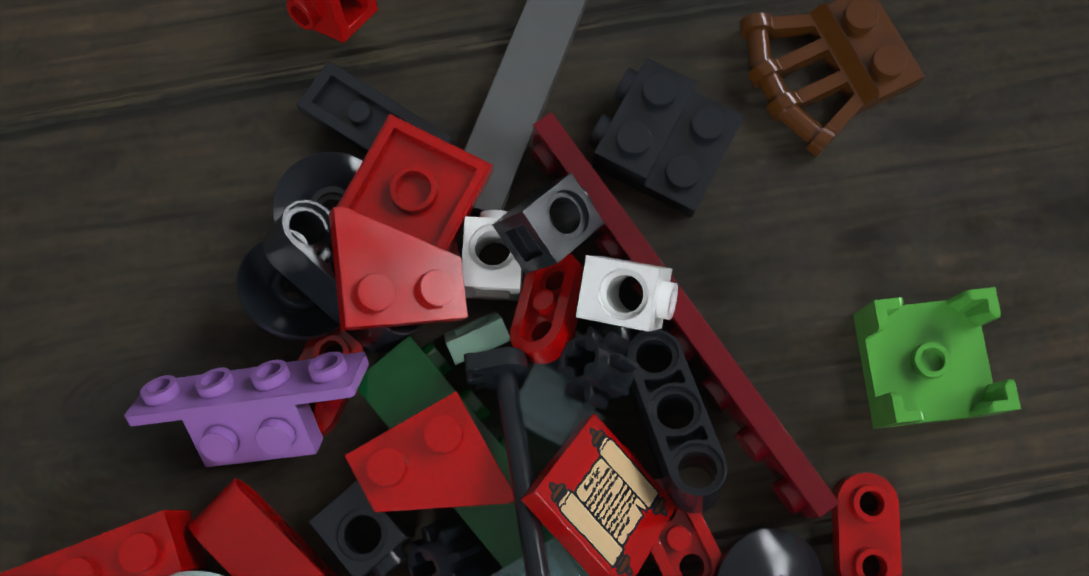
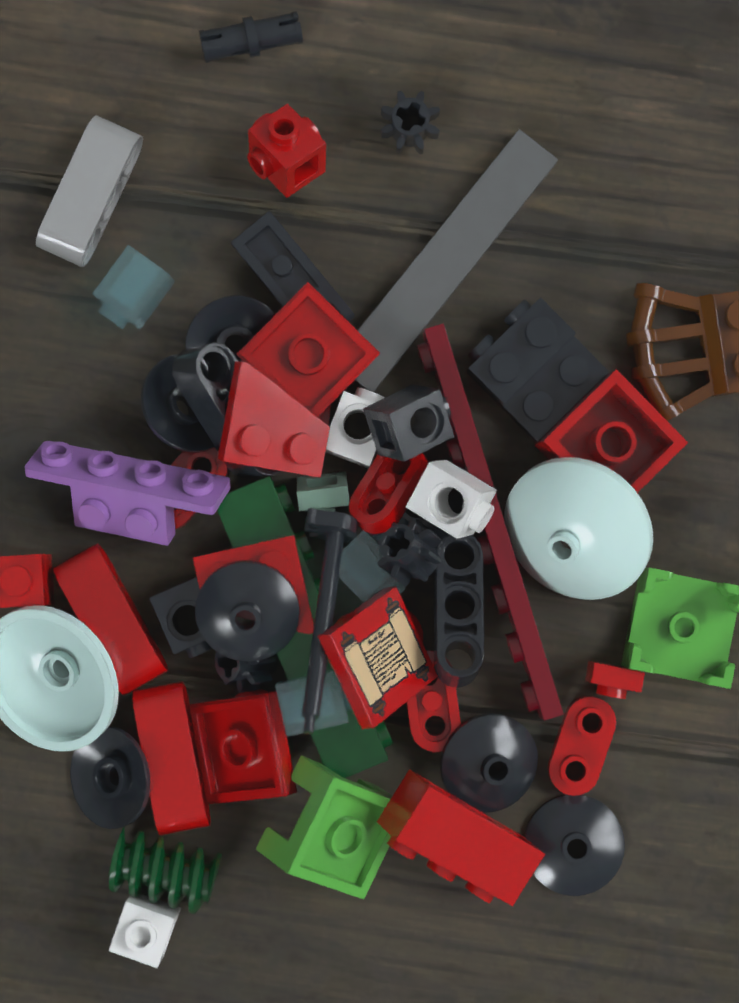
camera: 15 degrees right, 10 degrees up
none -> light grey beam [36,115,143,267]
none -> clear light blue brick [92,245,175,330]
none -> black dish [195,561,300,662]
none -> light aqua dish [504,457,653,600]
none -> red brick [535,369,688,493]
none -> red plate [585,661,645,699]

